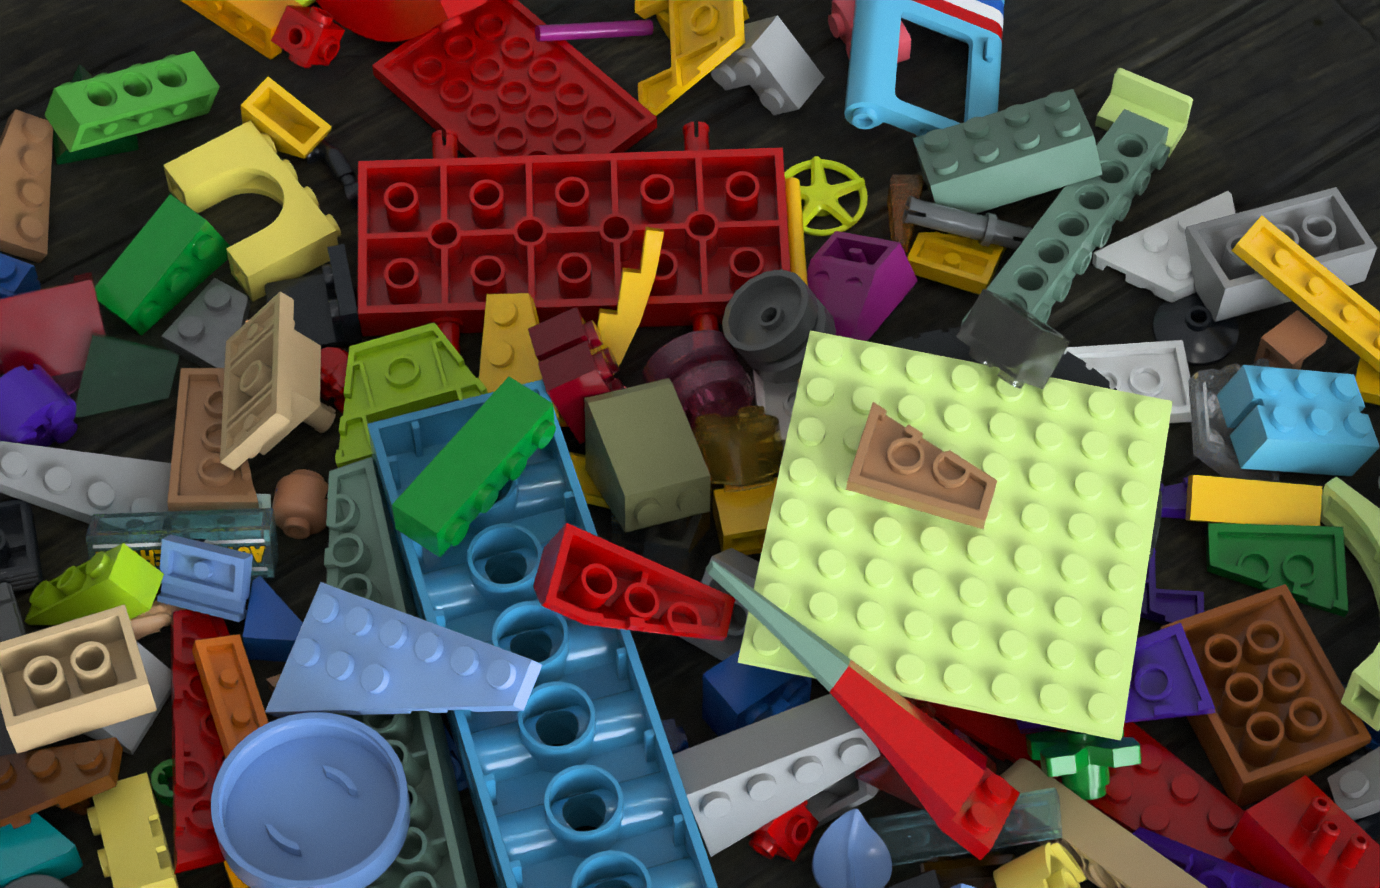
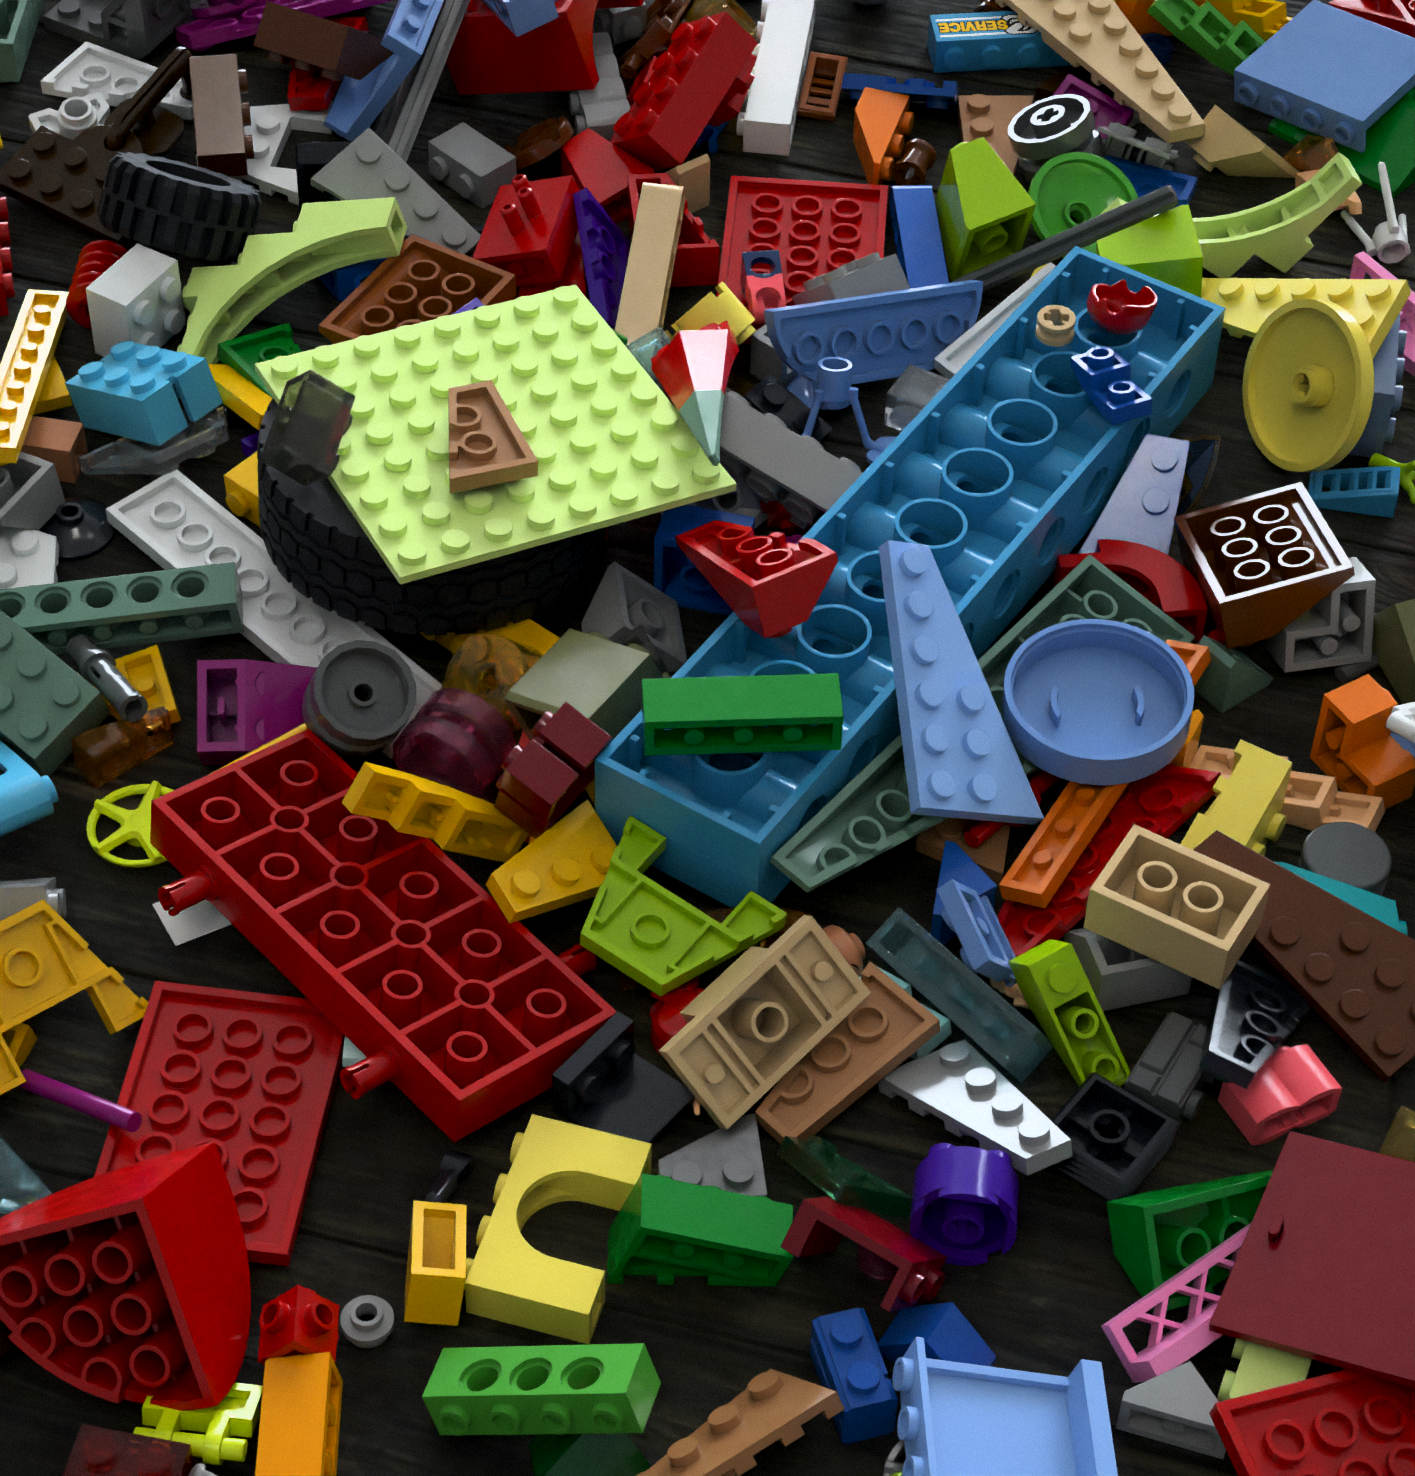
camera: 130 degrees left, 10 degrees down
none -> light grey plate [340,1295,395,1348]

